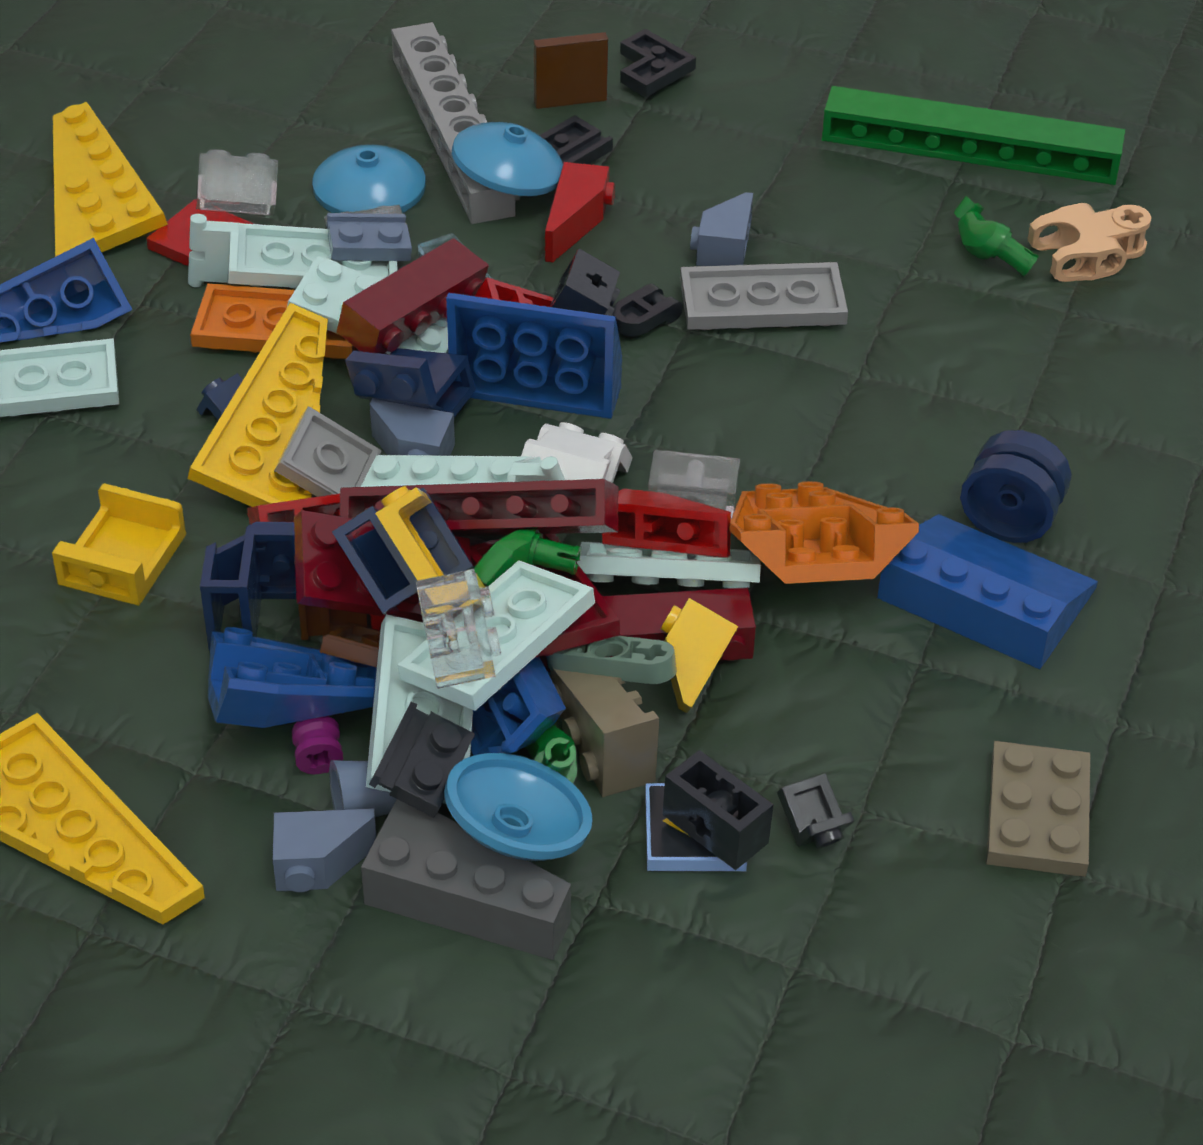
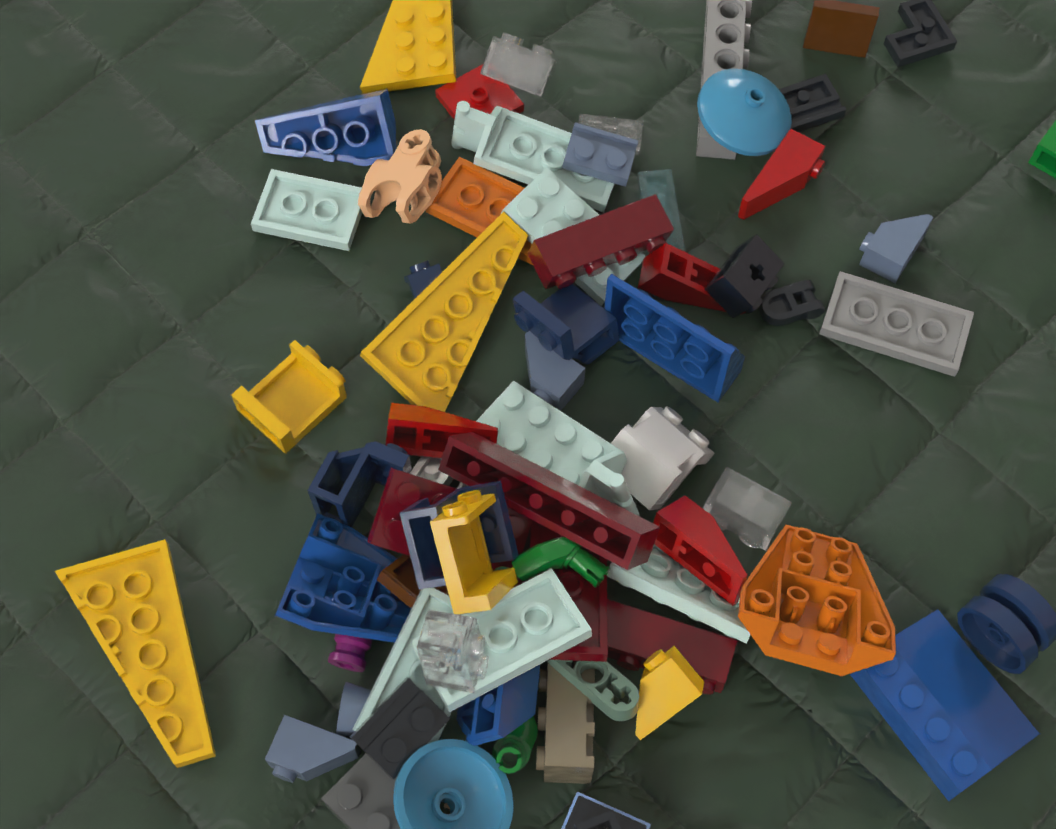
camera: 25 degrees right, 20 degrees up
light grey tile [274,406,382,497] -> none
dark azure dish [312,145,426,214] -> none
none -> light nougat piece [358,129,442,224]

